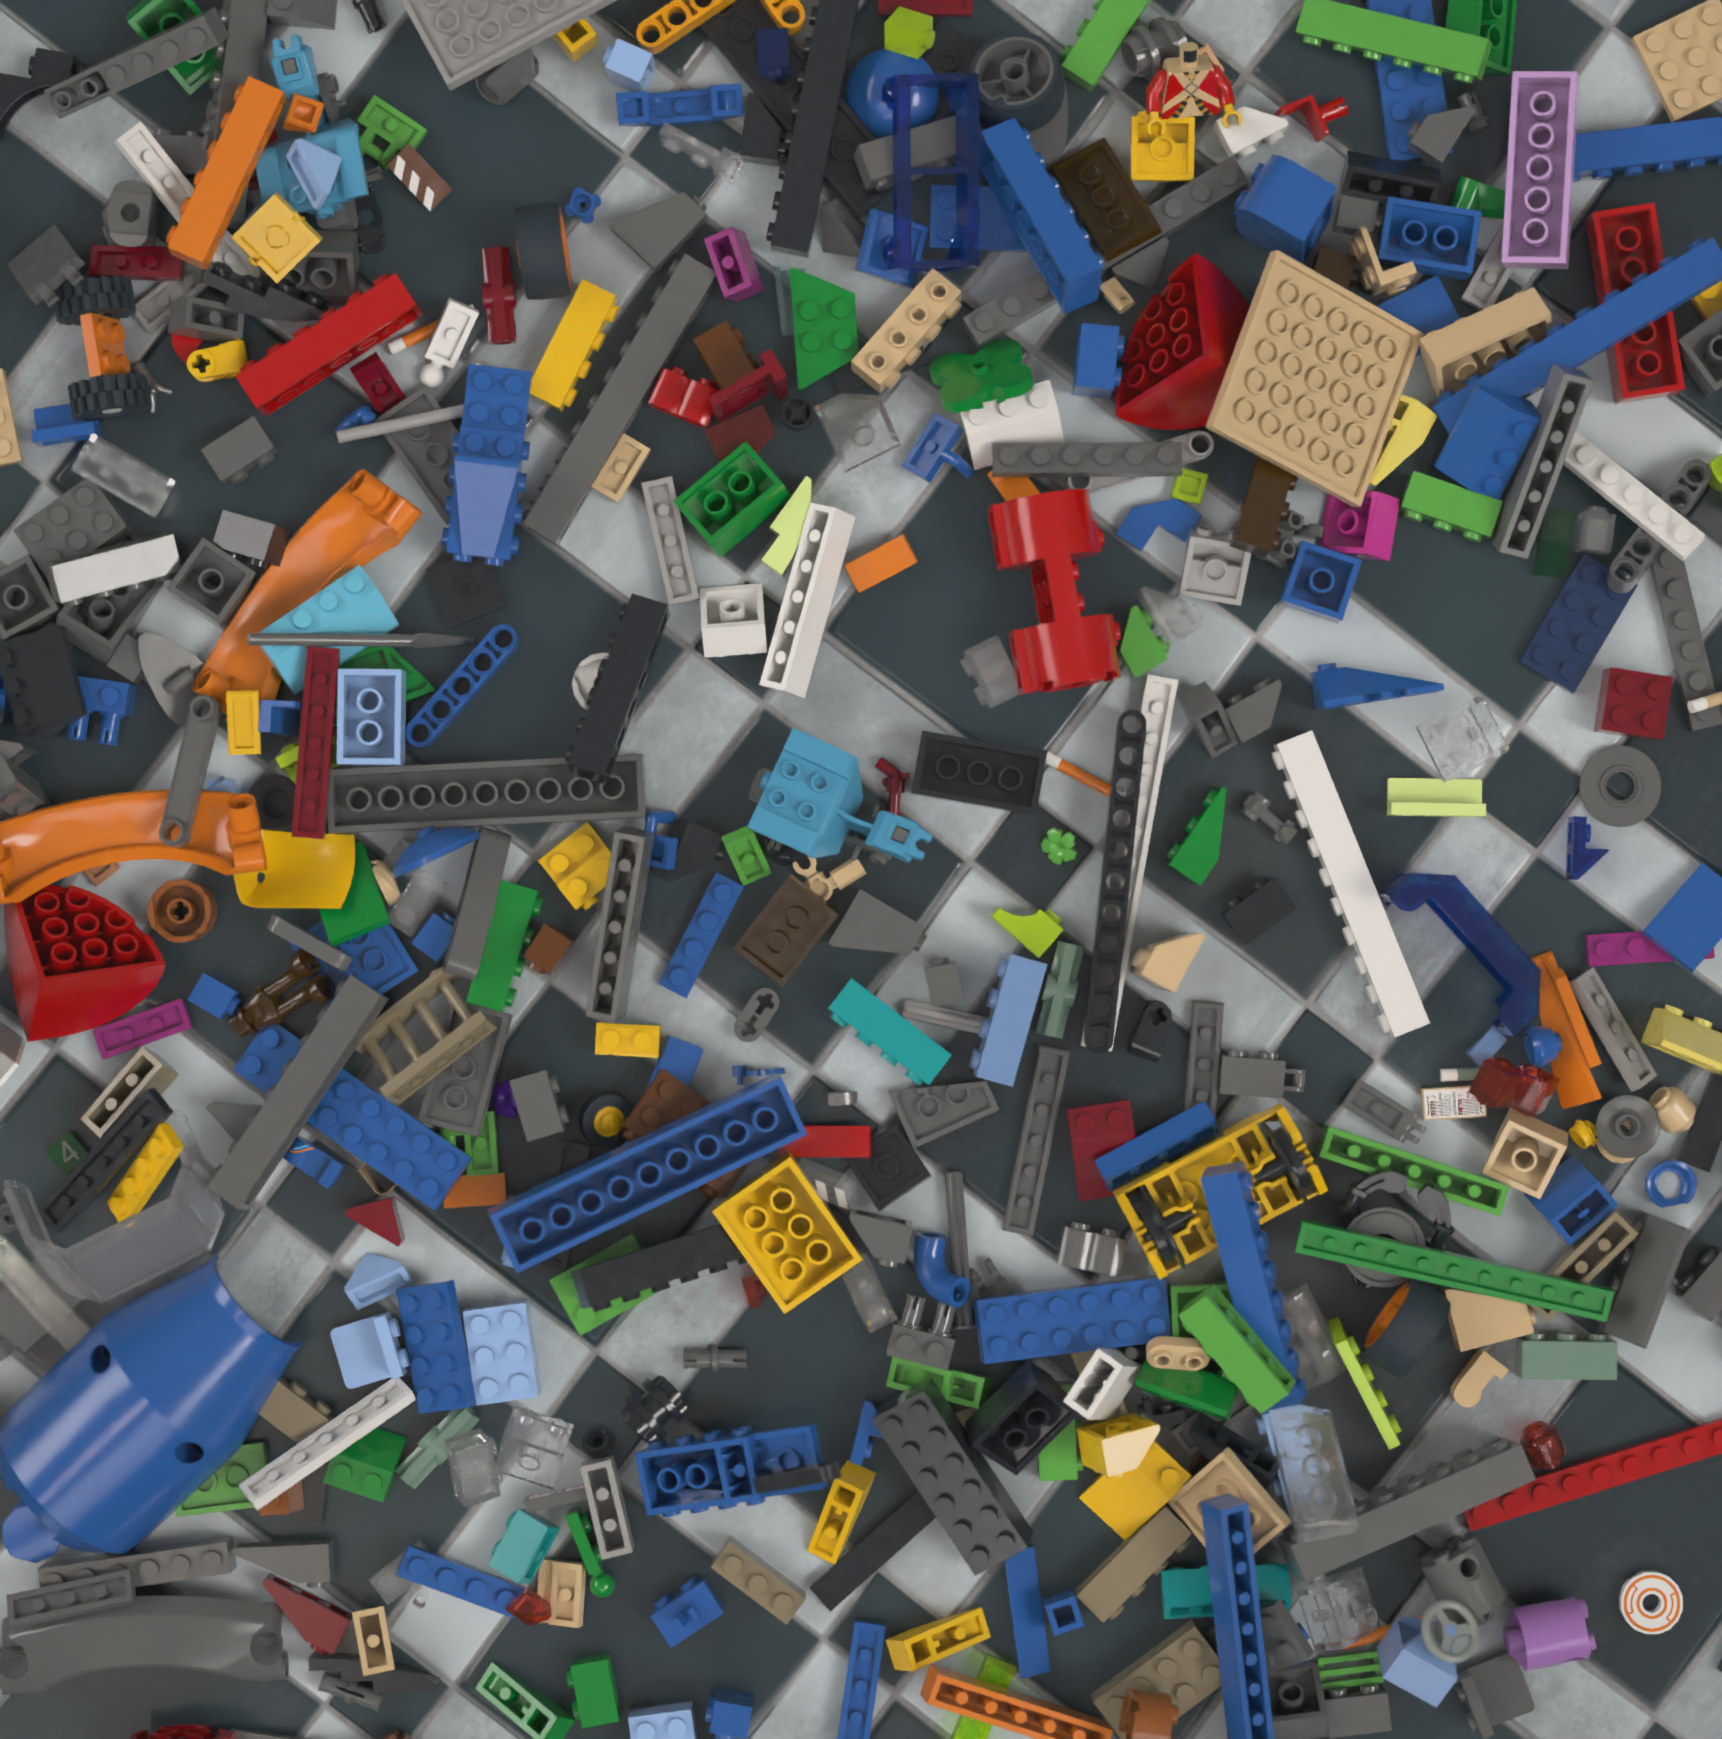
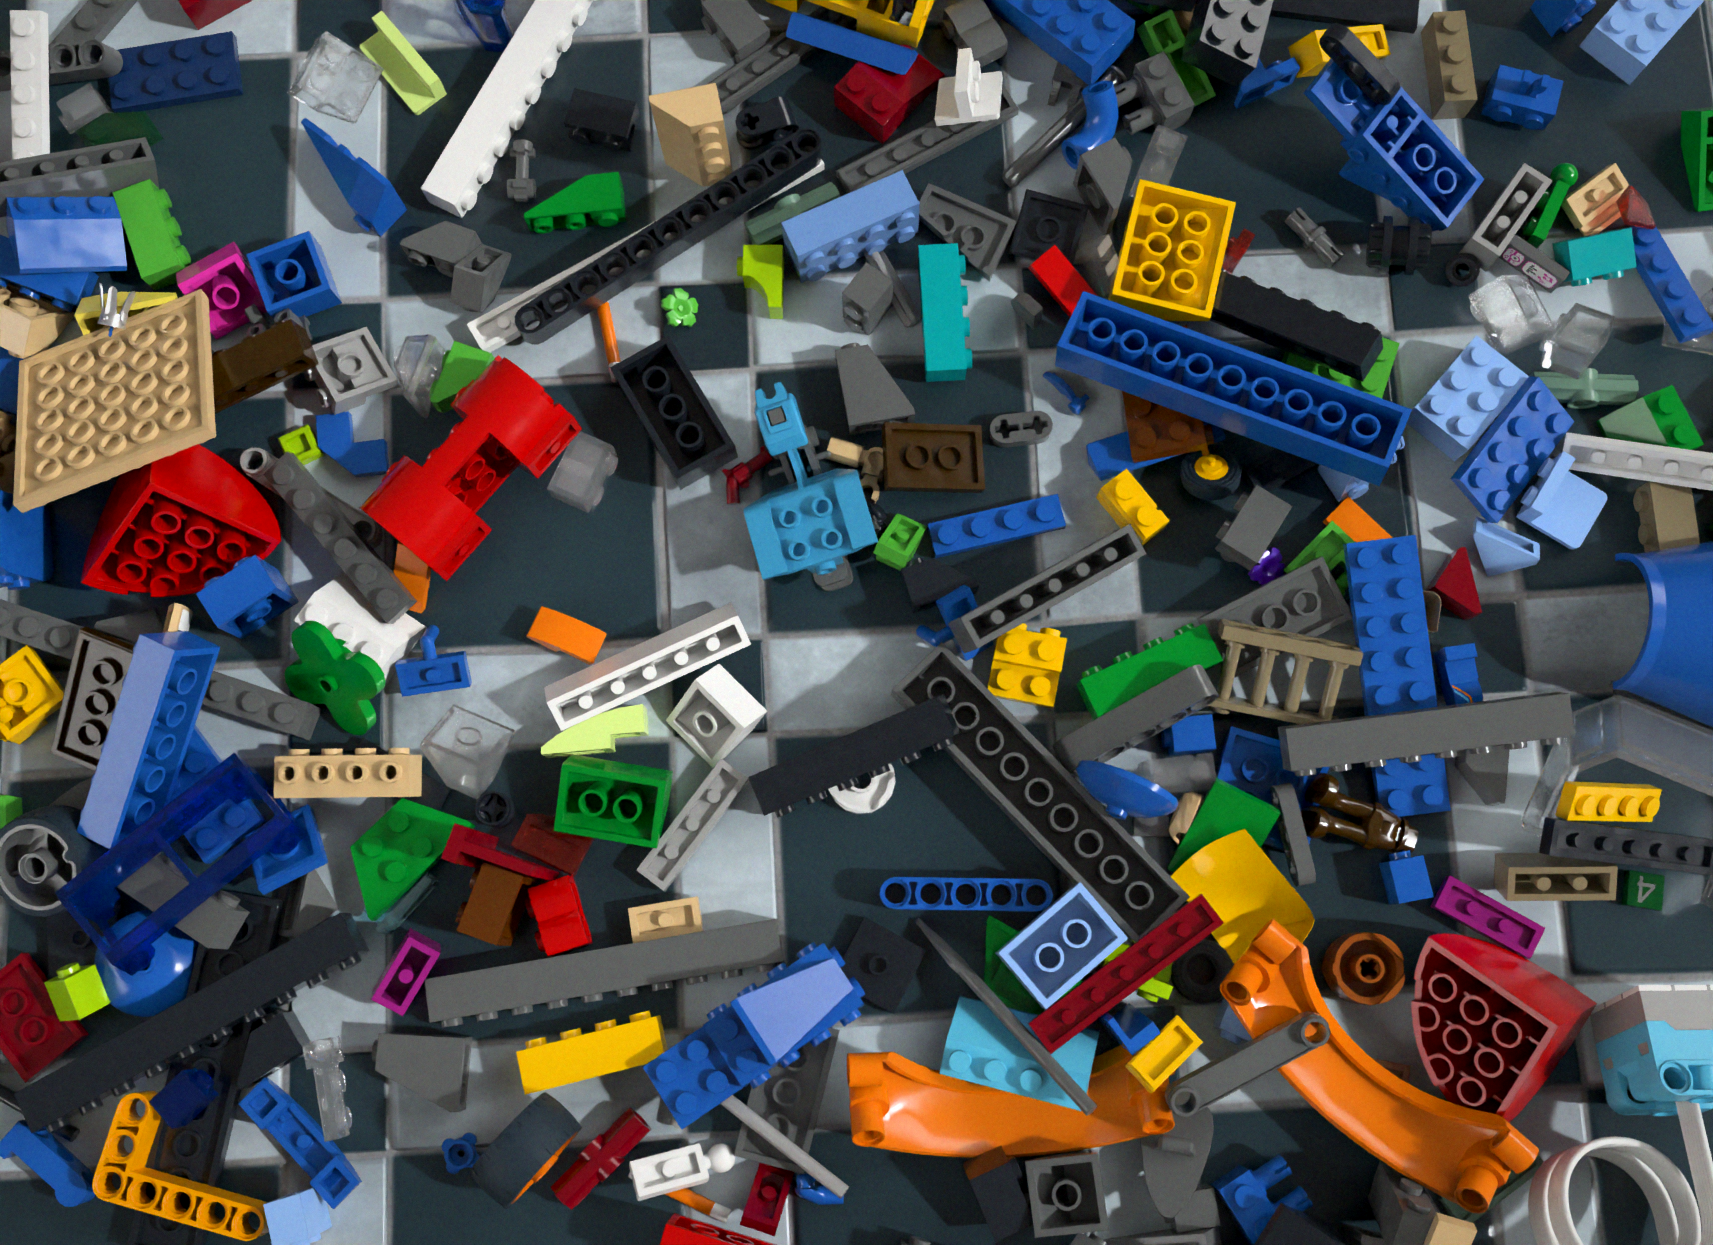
camera: 125 degrees left, 10 degrees down
reddish brown brick [524,924,576,975] -> none
green brick [566,1653,621,1729] -> none
none -> flat silver piece [98,283,136,337]
none -> white bracket [935,48,1003,126]

